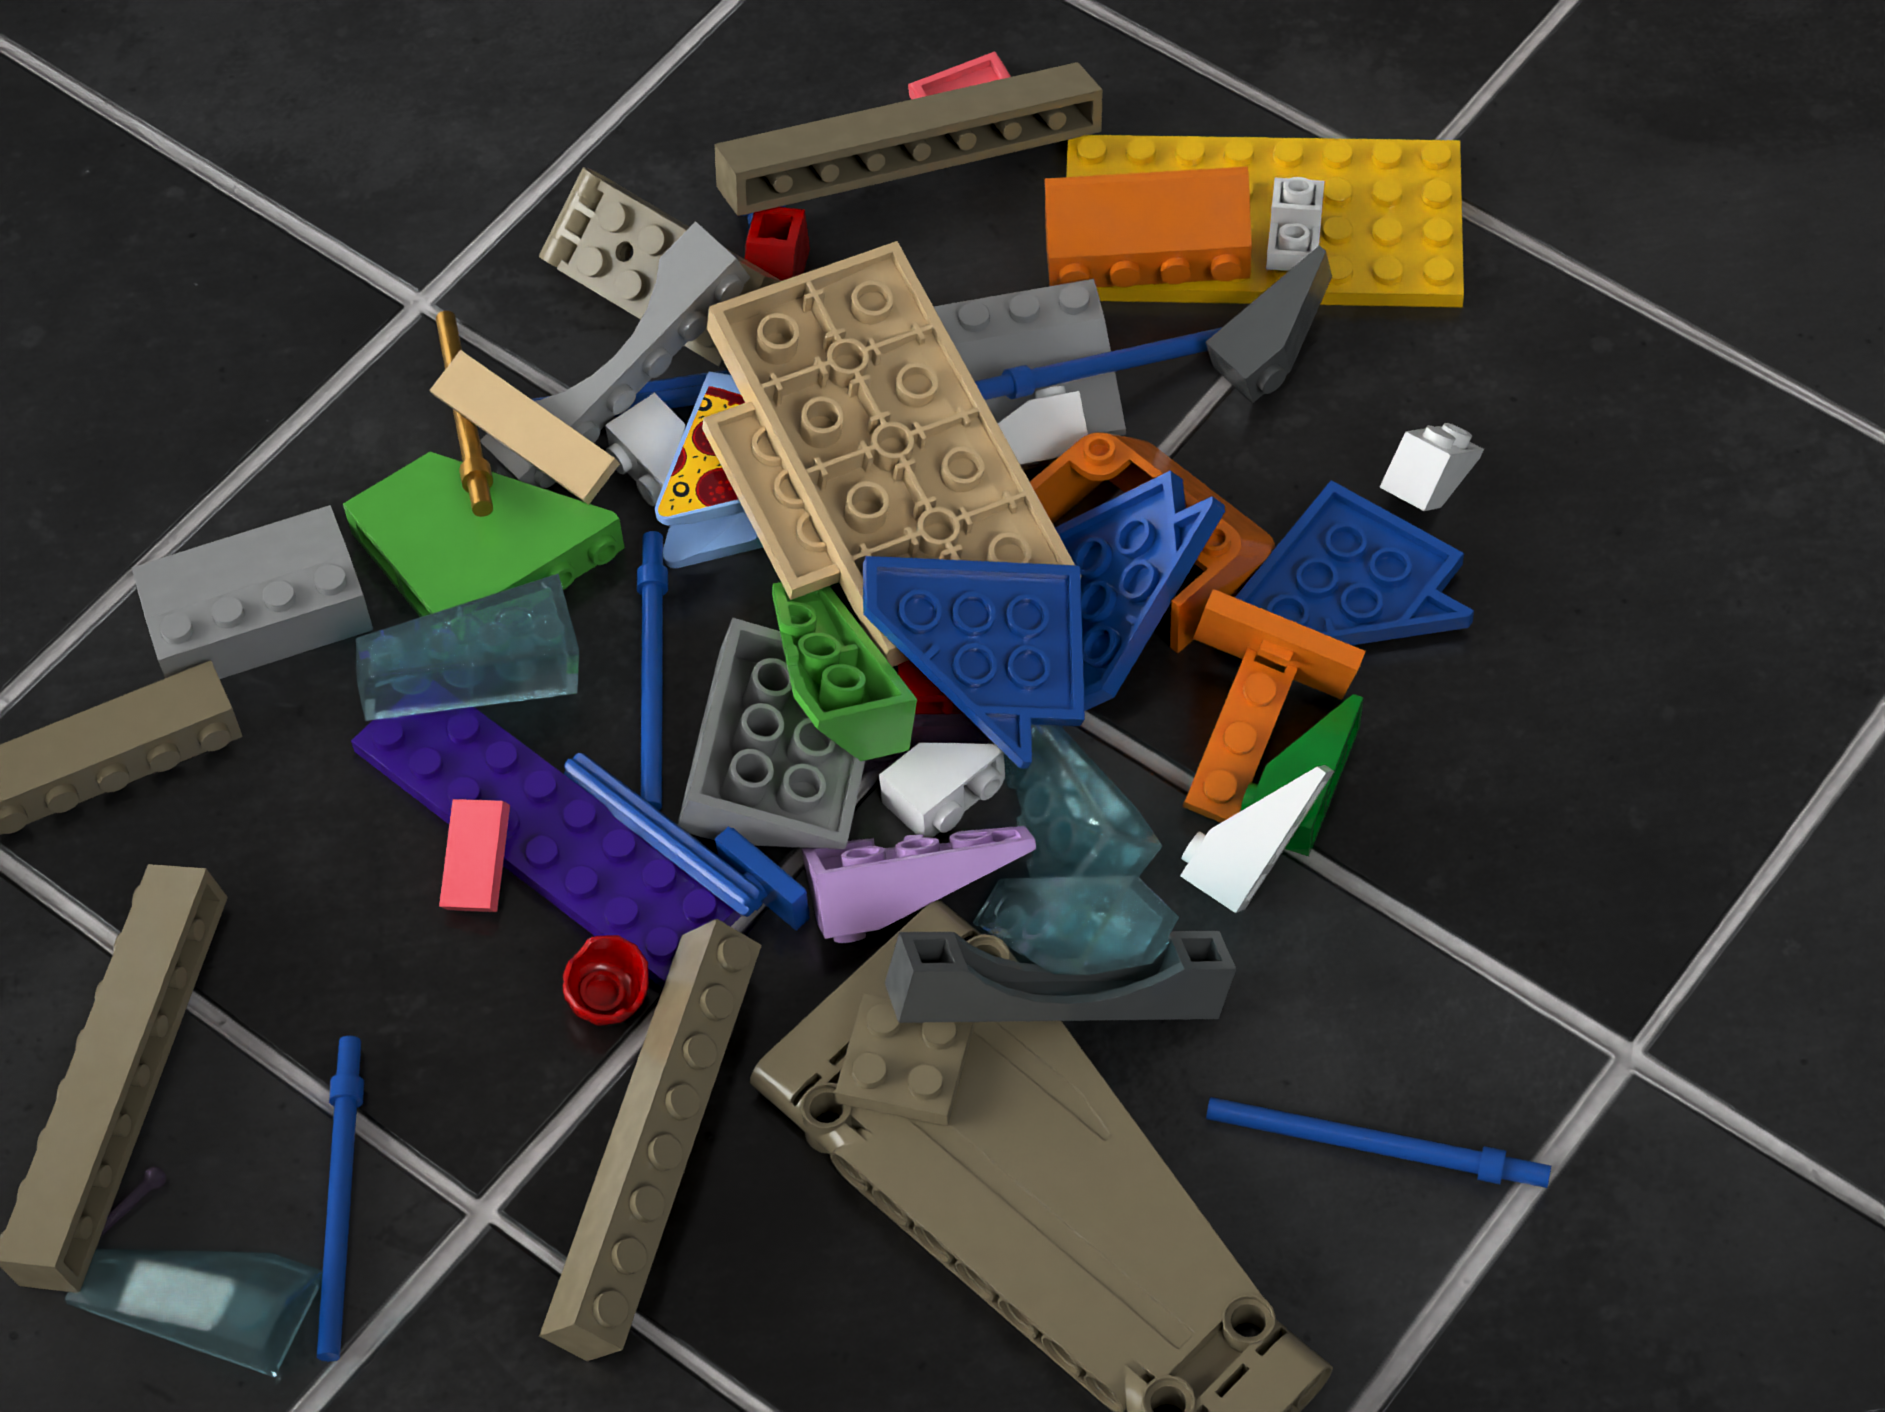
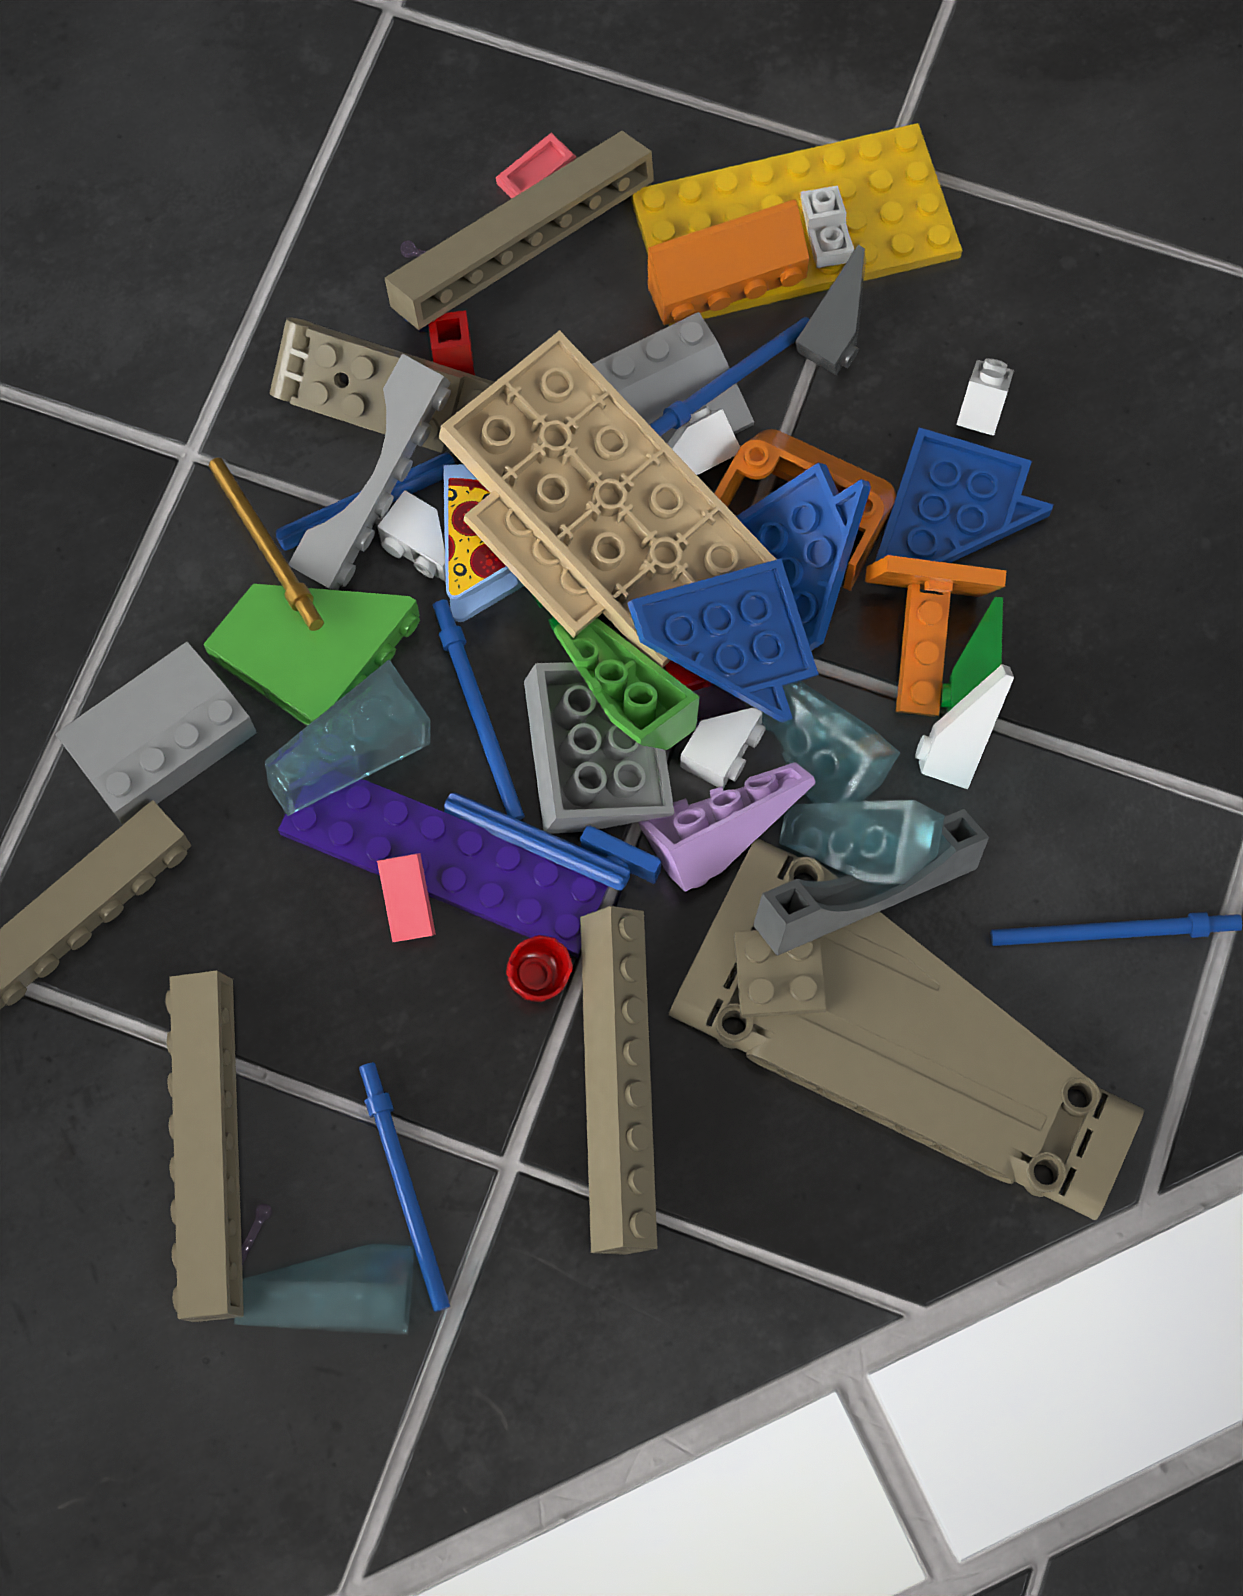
camera: 20 degrees left, 15 degrees up
tan tile [429,350,620,505] -> none

